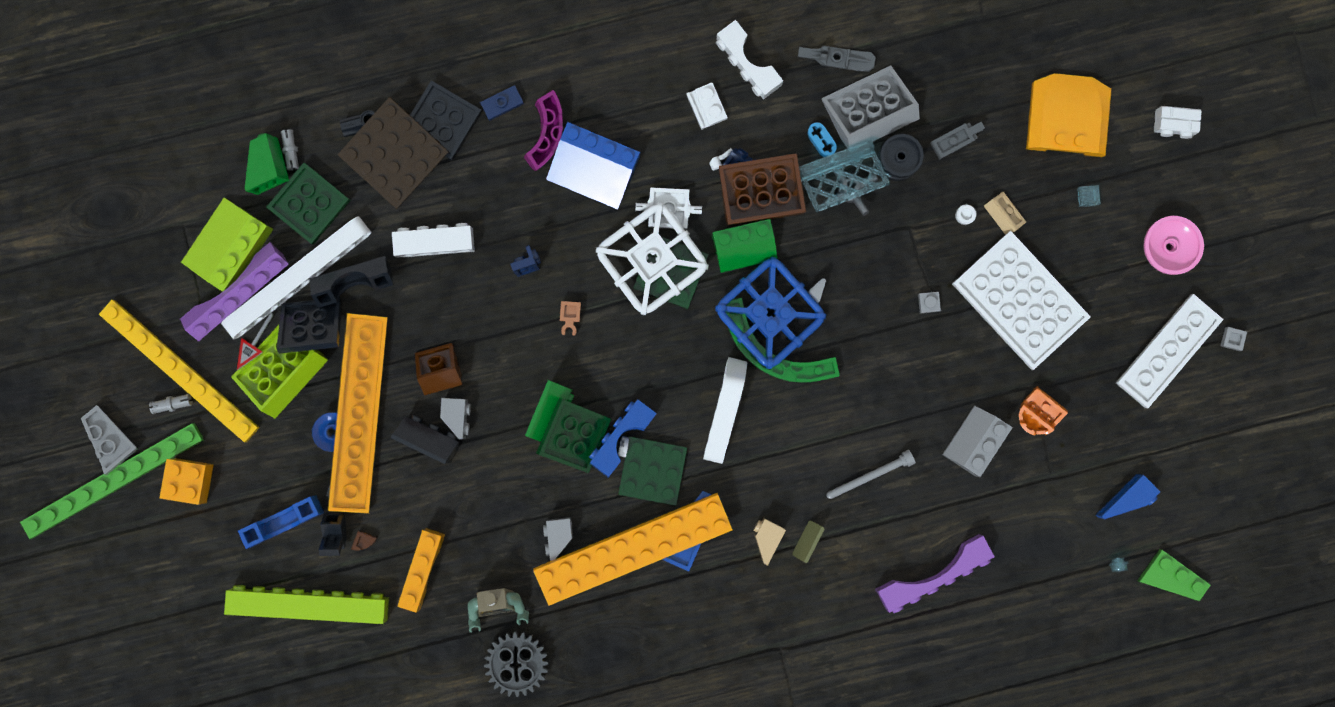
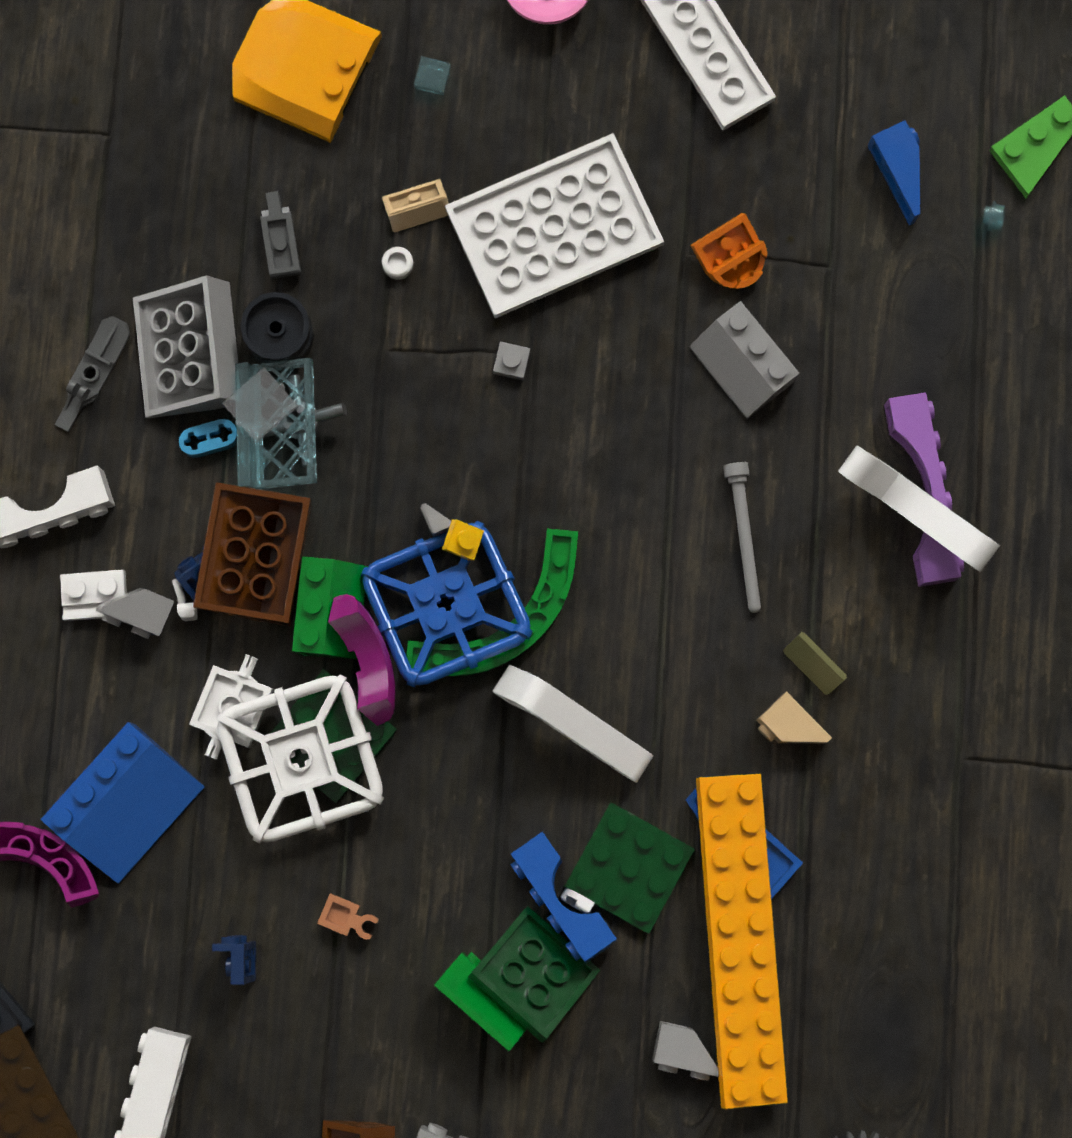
camera: 70 degrees left, 5 degrees down
none -> light grey slope [96,588,174,639]
none -> clear piece [222,368,298,442]
none -> magenta brick [328,594,395,725]
none -> yellow plate [442,519,484,561]
none -> white beam [838,445,1000,572]

